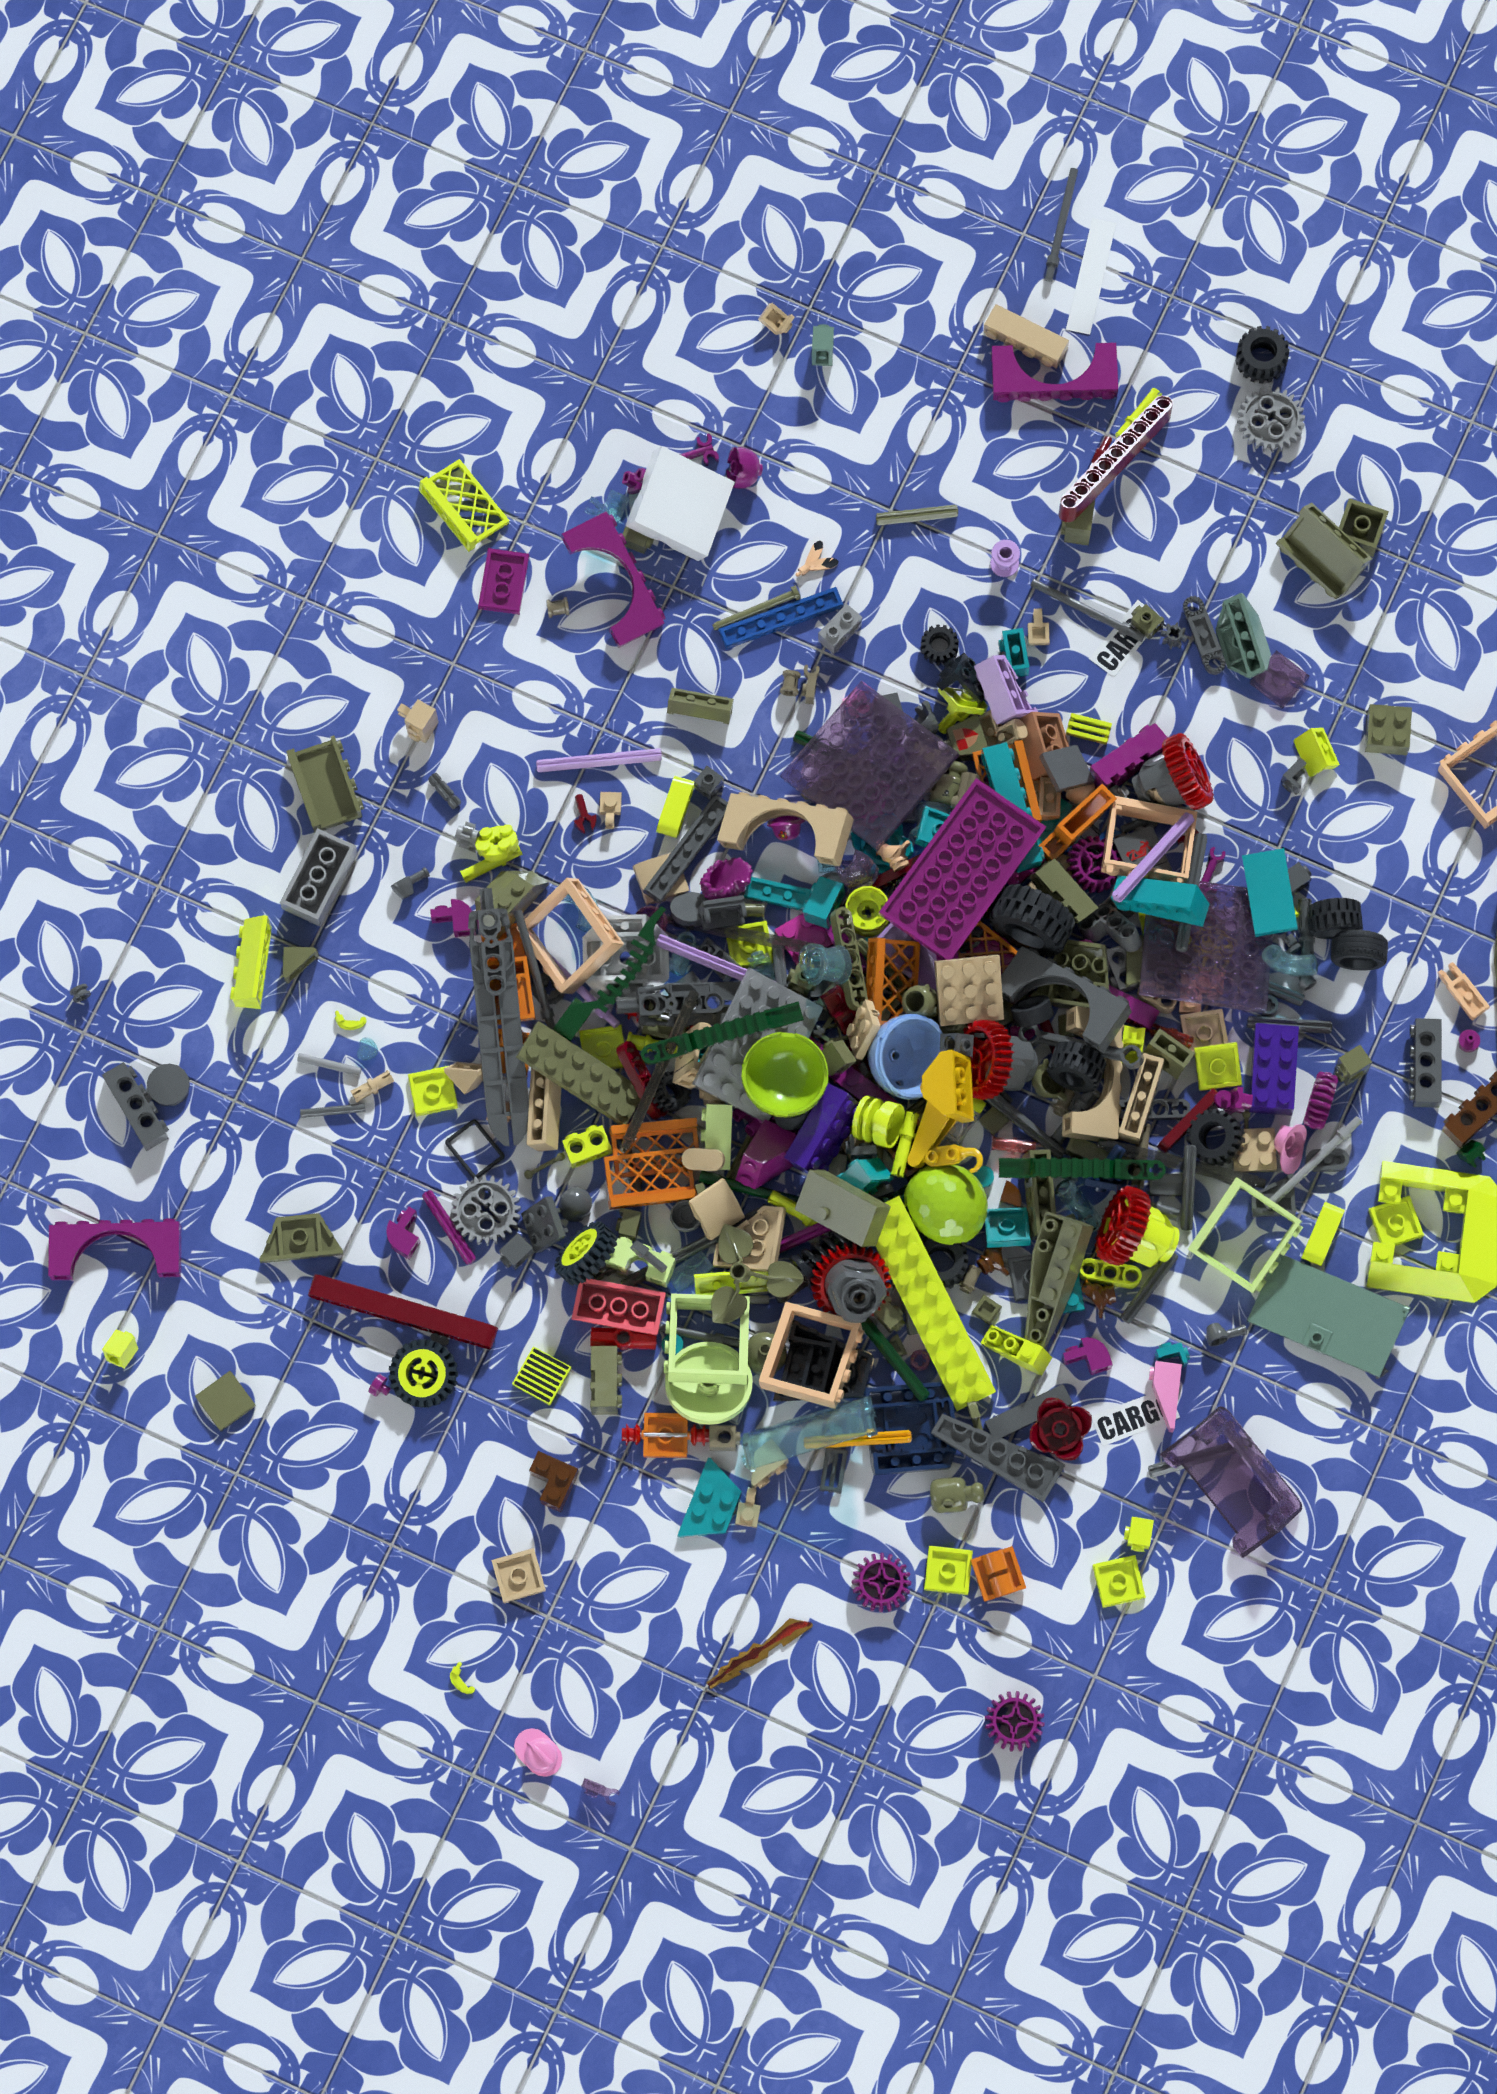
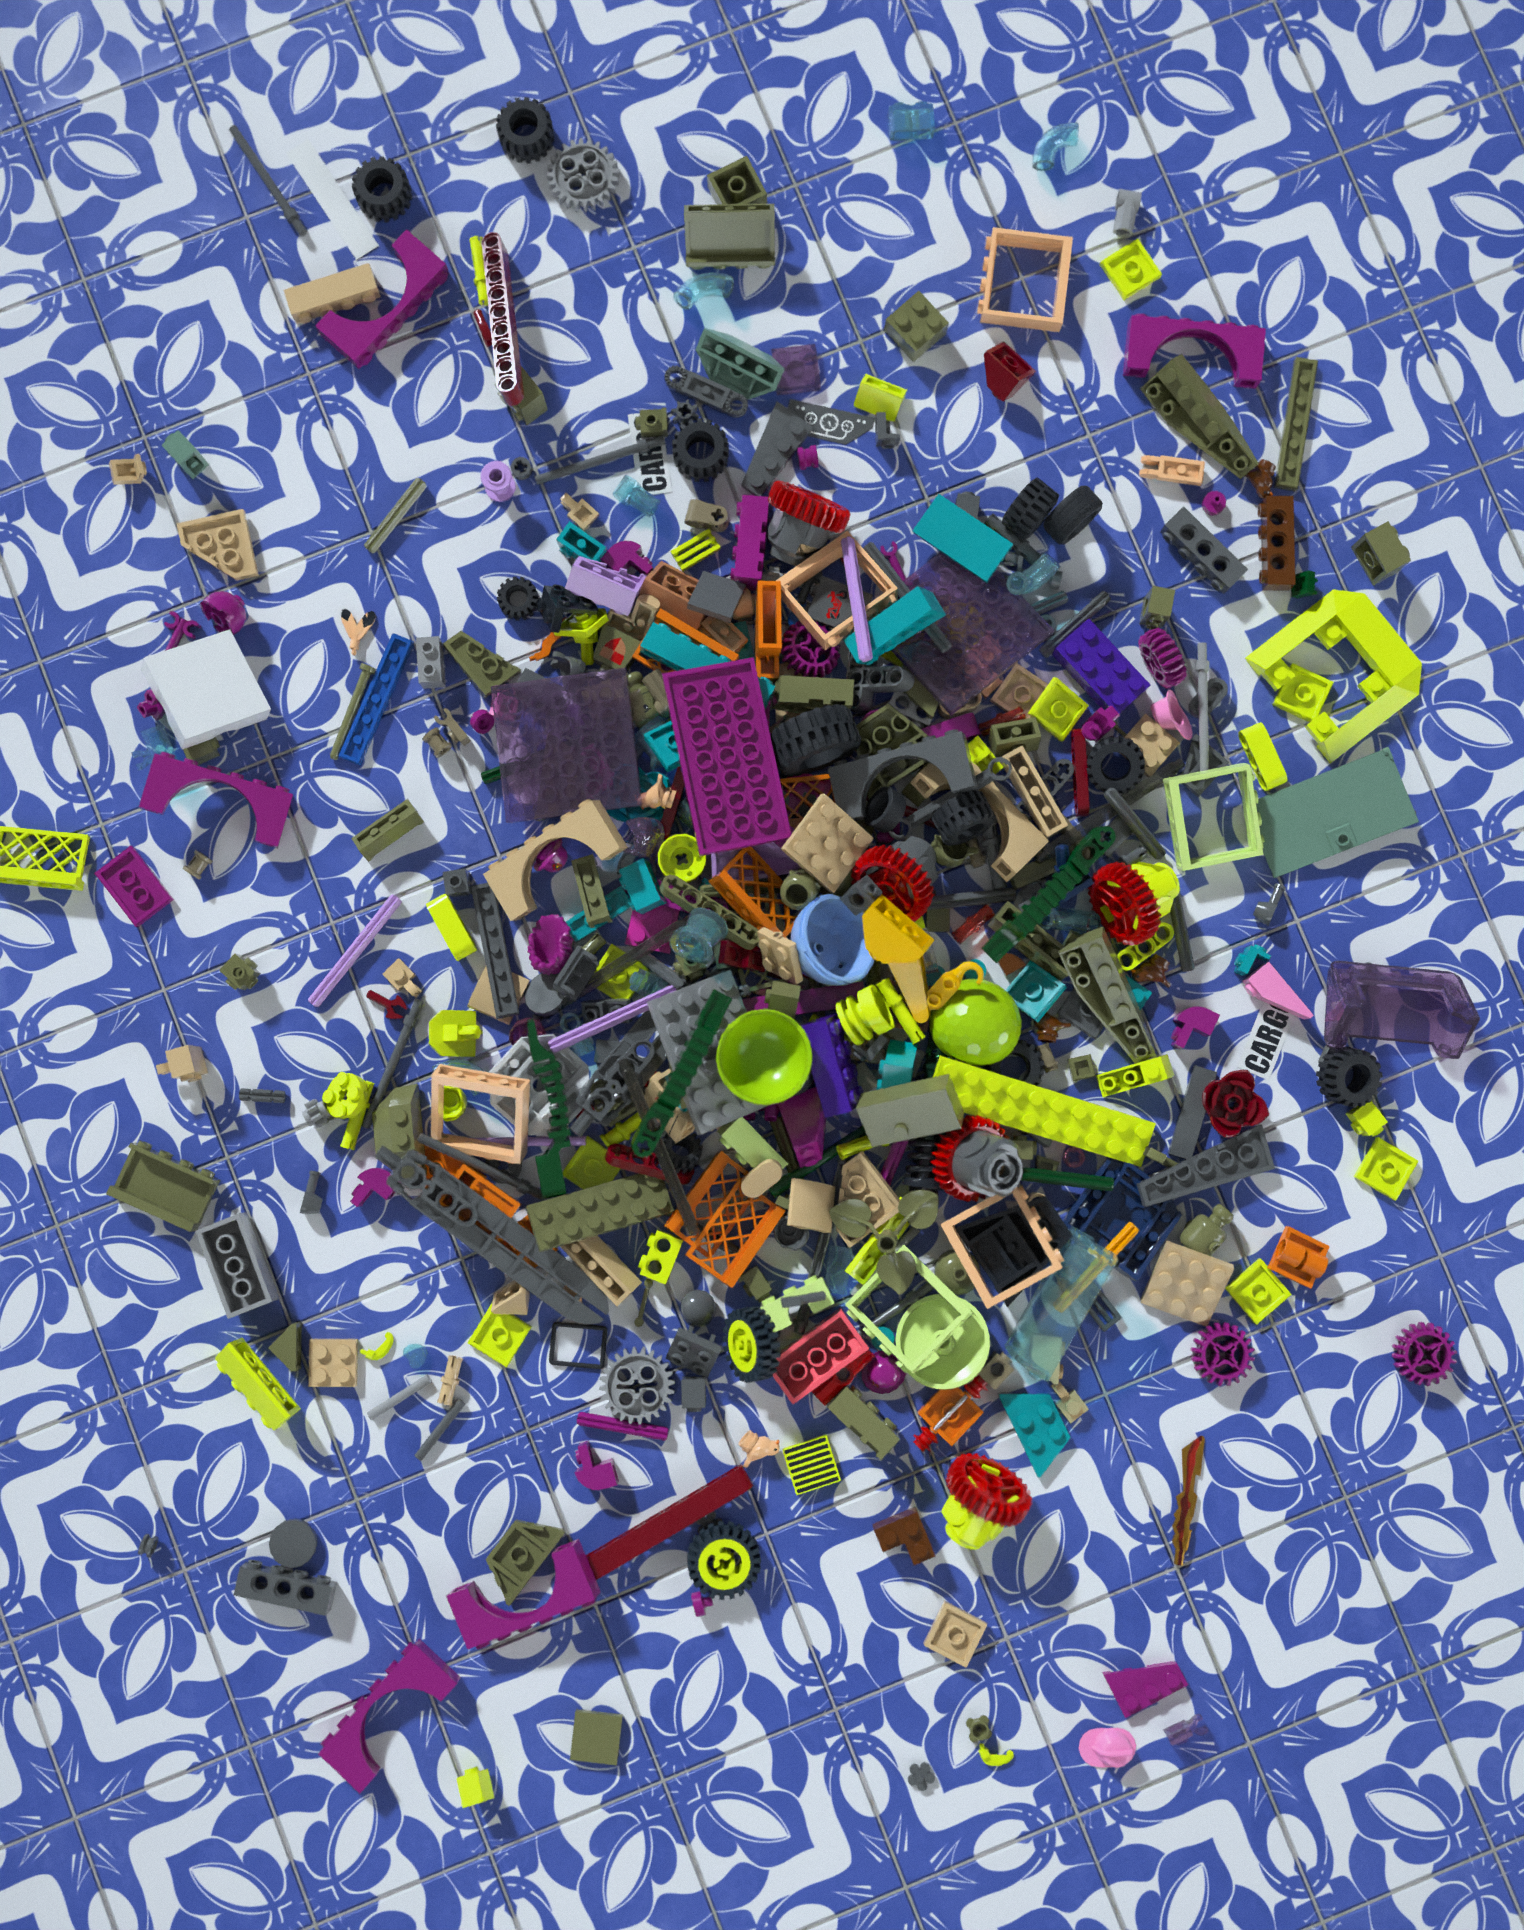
camera: 50 degrees left, 10 degrees up
none -> tan plate [177,509,259,581]
none -> olive brick [219,953,261,990]
none -> tan plate [308,1339,358,1387]
none -> black tyre [352,156,412,223]
none -> dark grey bar [362,999,424,1129]
none -> neon yellow piece [429,1010,483,1057]
none -> olive wing [443,631,521,698]
none -> neon yellow hair [443,1086,467,1122]
none -> magenta arch [446,1539,601,1650]
none -> magenta tile [470,709,495,734]
none -> dark grey bush [511,457,532,480]
none -> orange hair [529,617,568,661]
none -> olive container [571,854,613,928]
none -> magenta brick [601,541,653,576]
none -> clear light blue piece [612,475,660,518]
none -> black tyre [672,418,729,482]
none -> clear light blue cylinder [673,272,734,310]
none -> dark tan piece [684,499,729,532]
none -> light nougat animal [738,1430,780,1468]
none -> dark grey wing [741,401,813,496]
none -> dark grey sticker [788,399,875,445]
none -> magenta wheel [797,445,819,470]
none -> magenta hat [862,1350,907,1394]
none -> dark grey plant [908,1762,935,1791]
none -> red piece [941,1453,1032,1550]
none -> olive plate [966,1715,992,1742]
none -> dark red slope [984,342,1036,402]
none -> magenta wing [1102,1661,1188,1718]
none -> tan plate [1140,1241,1234,1326]
none -> black tyre [1316,1046,1383,1108]

